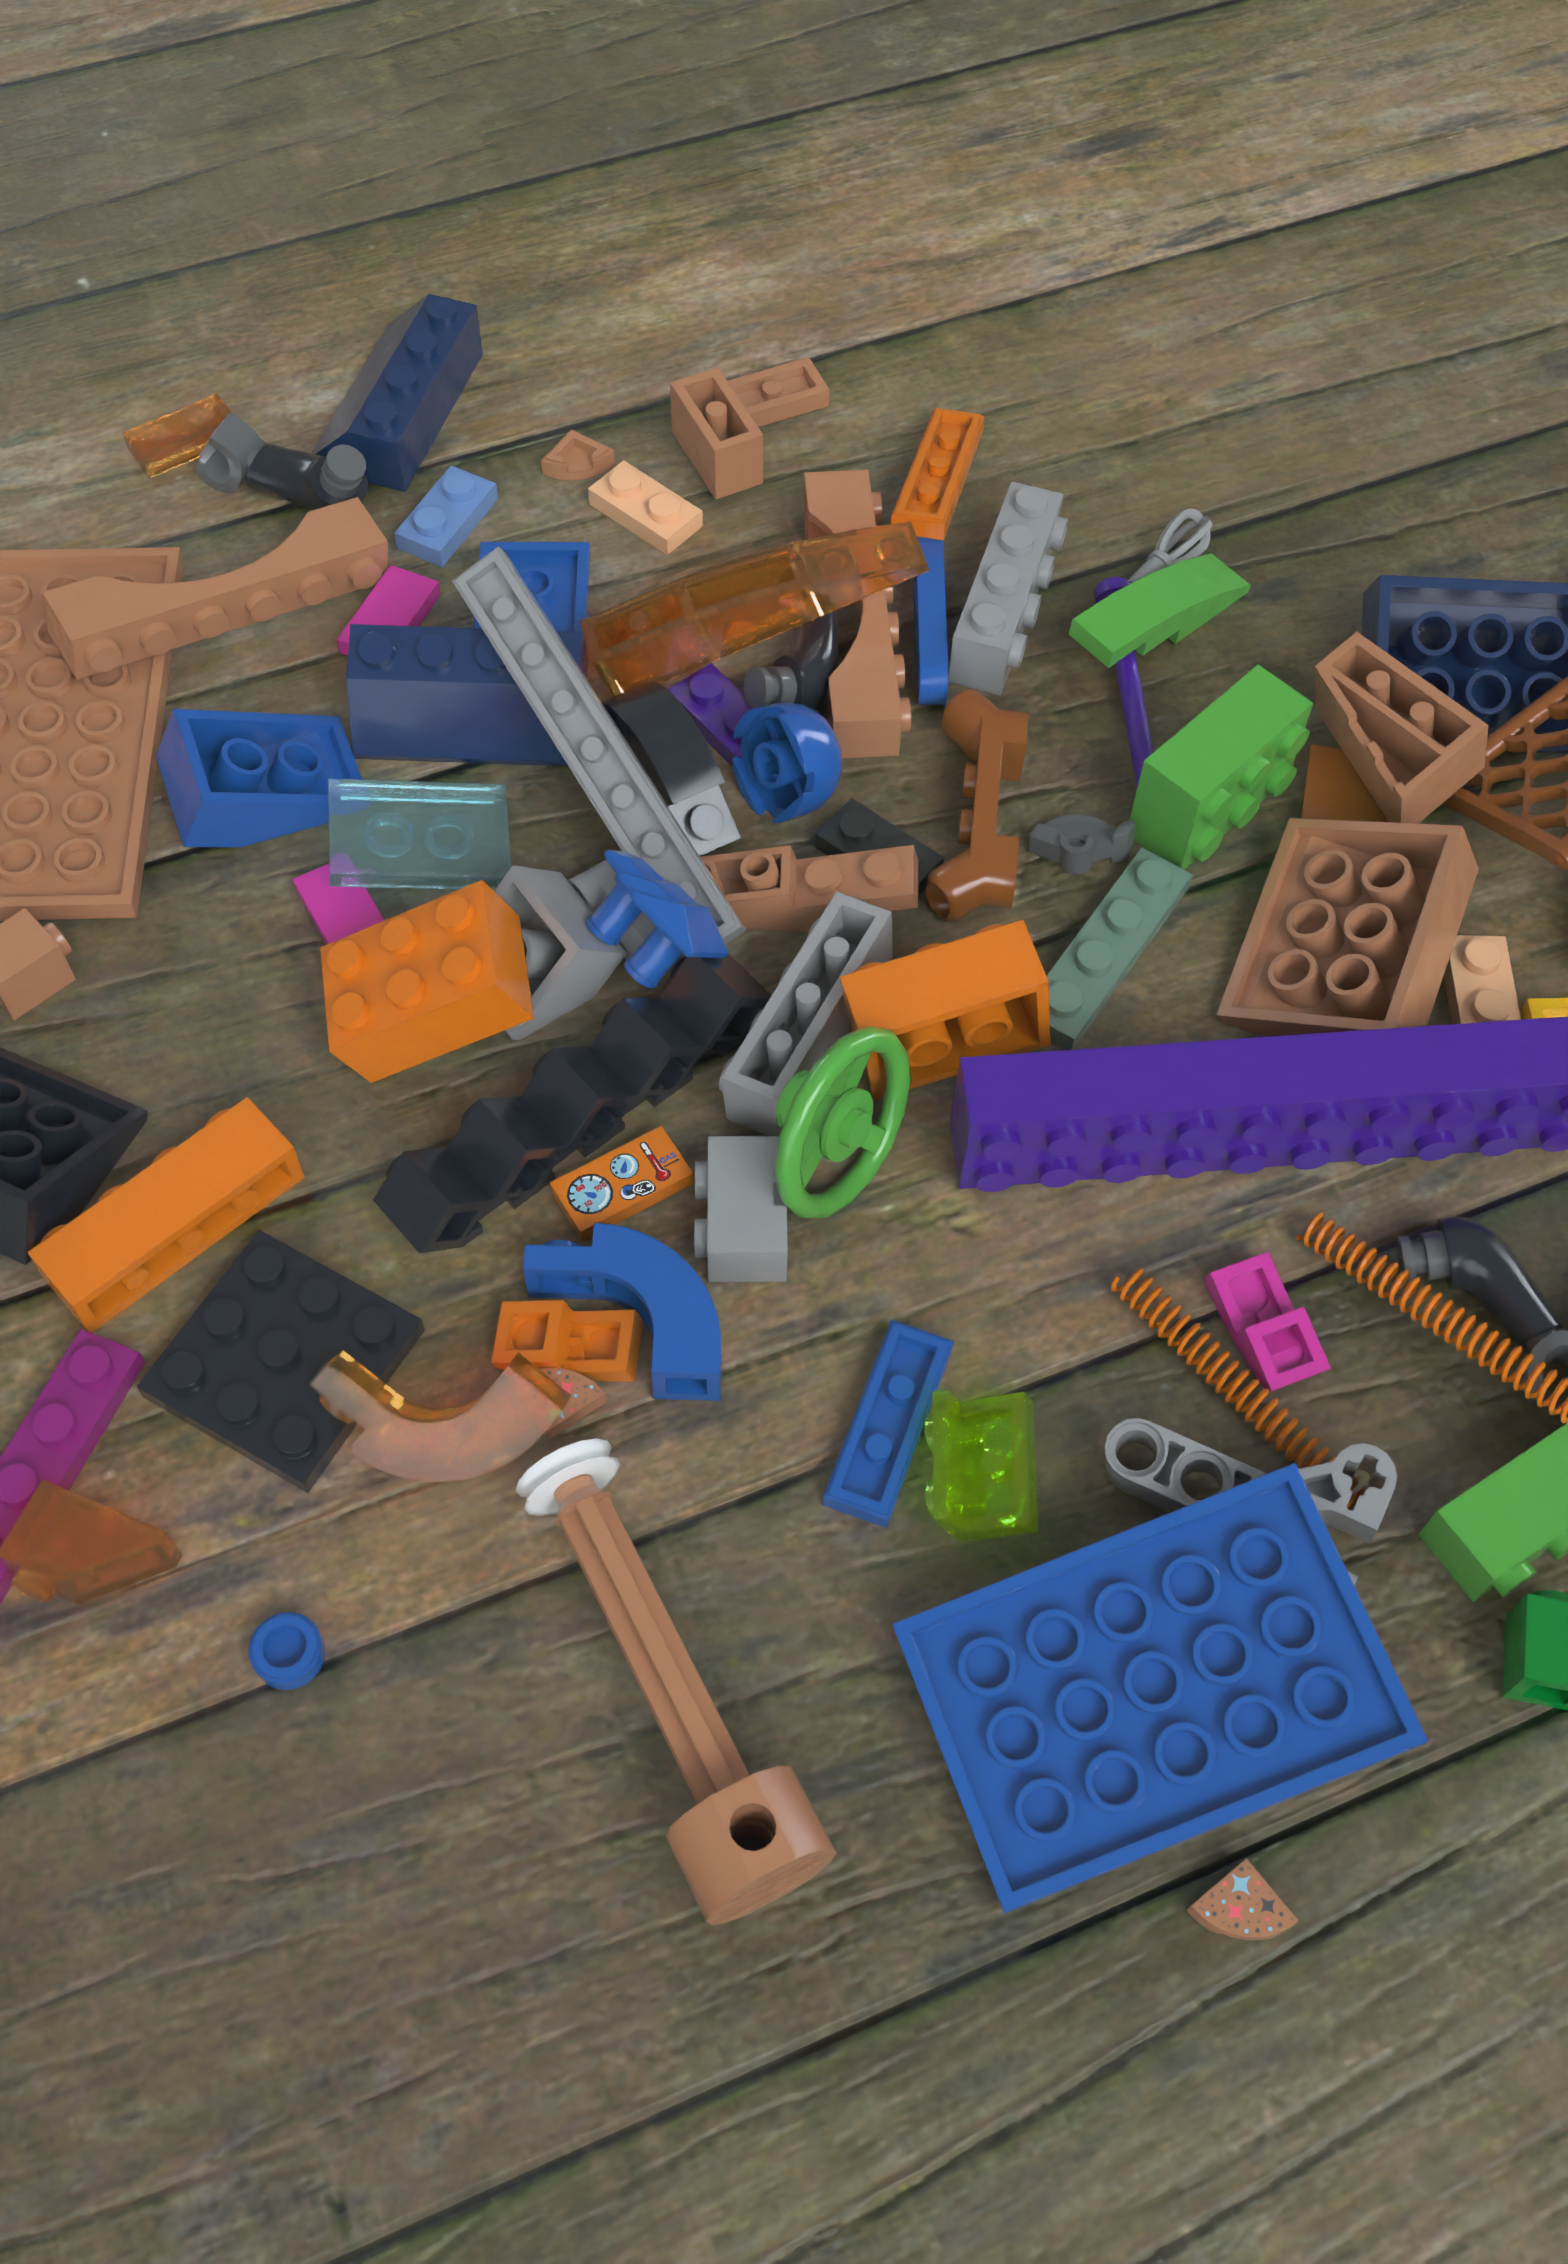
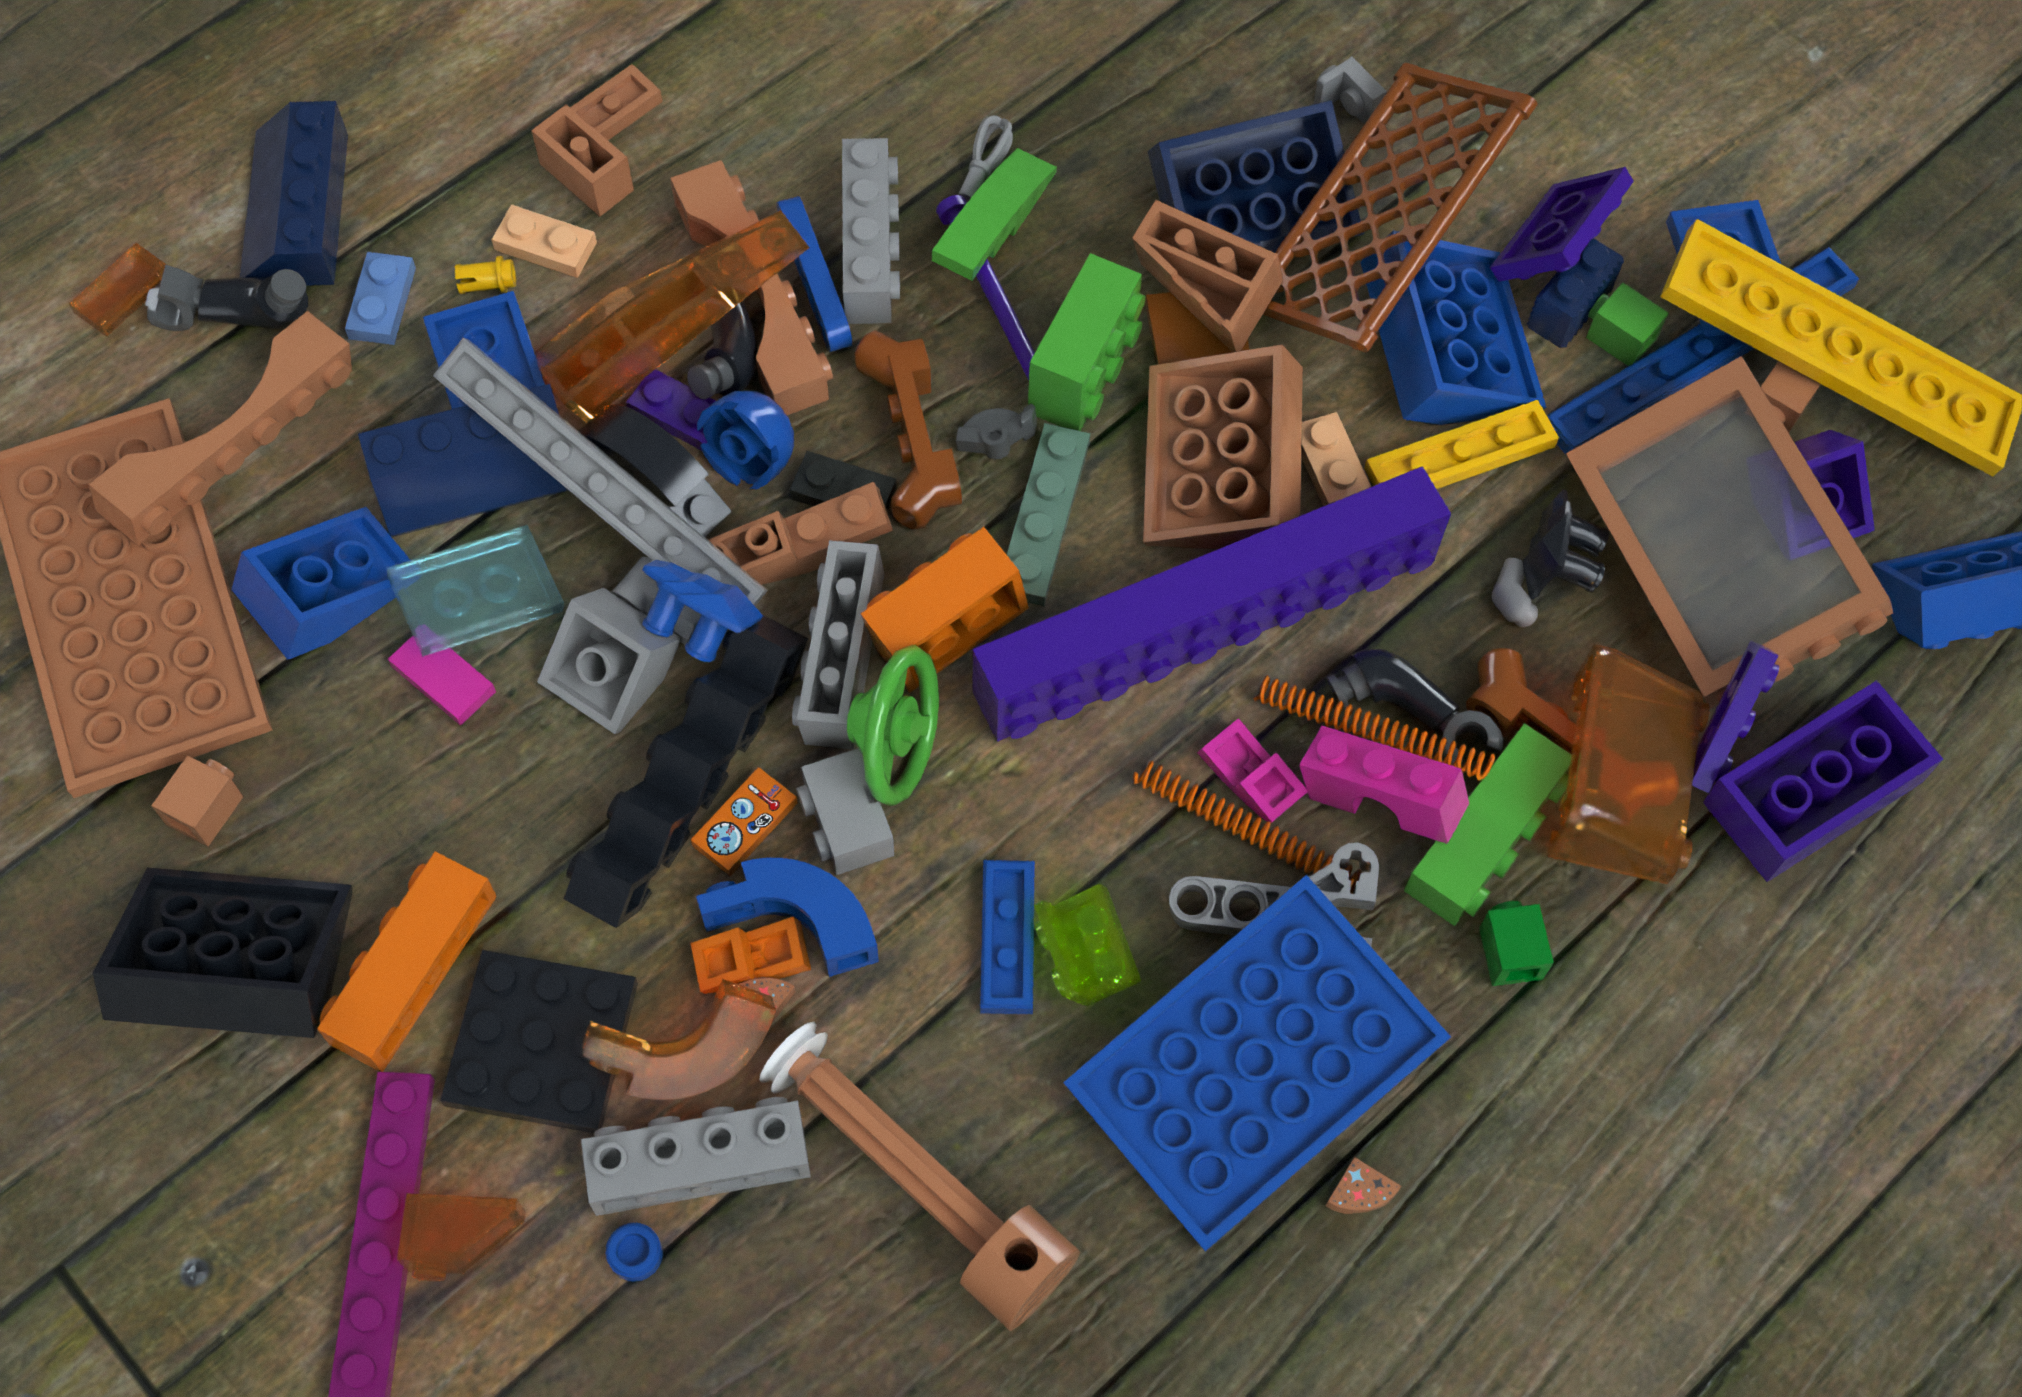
camera: 20 degrees left, 5 degrees up
orange brick [320,880,534,1083] -> none
dark pink tile [337,565,441,656] -> none
nougat tile [541,429,615,480] -> none
orange tile [890,408,985,541] -> none
none -> yellow pin [455,256,516,294]
none -> light grey brick [581,1097,811,1216]
none -> dark pink arch [1299,726,1469,844]

